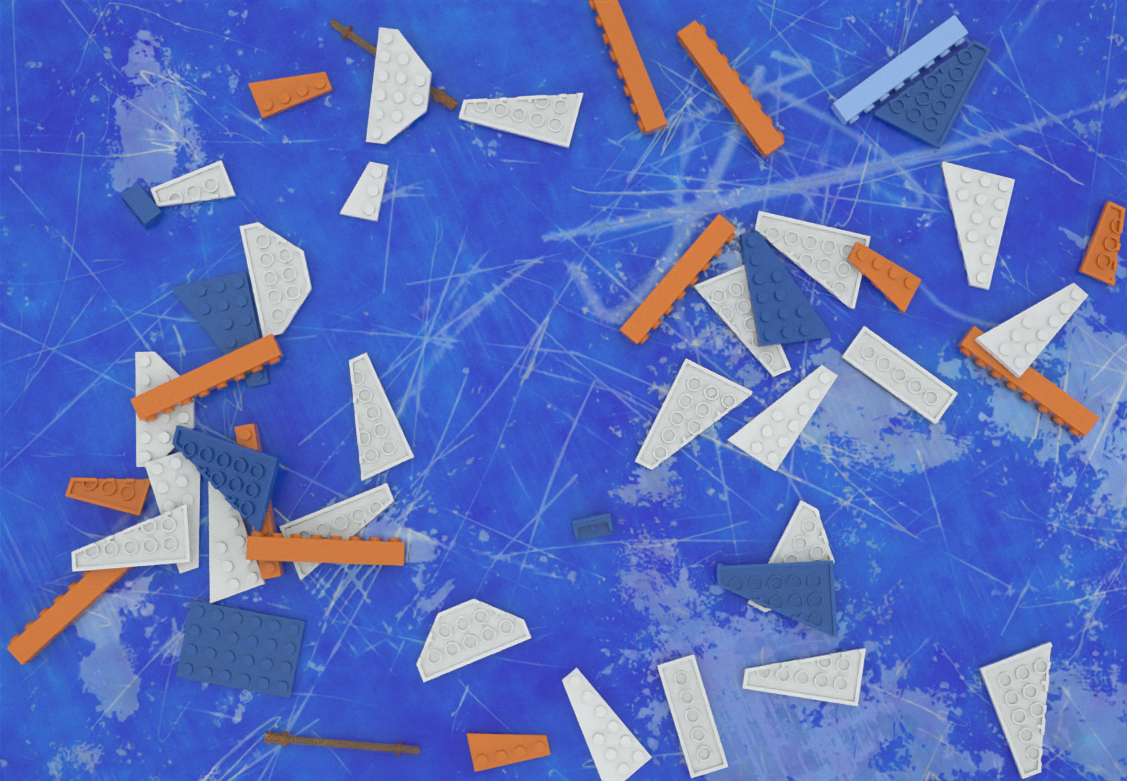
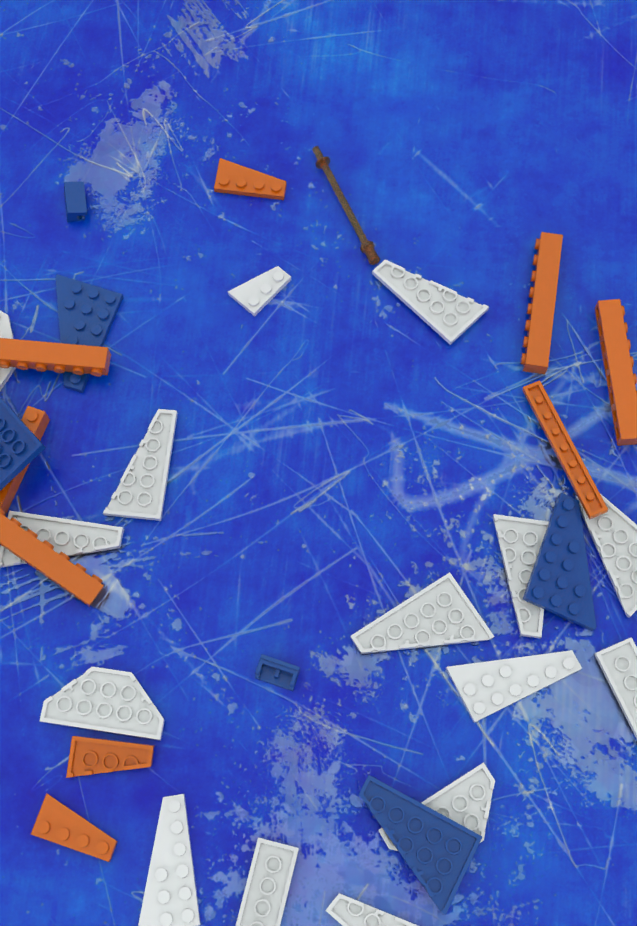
camera: 35 degrees right, 15 degrees down
white wing [151,160,236,207] -> none
white plate [240,222,312,337] -> none
white plate [366,27,432,144] -> none
orange brick [619,214,736,346] -> none
none -> orange wing [66,736,155,778]
none -> orange plate [522,380,608,519]

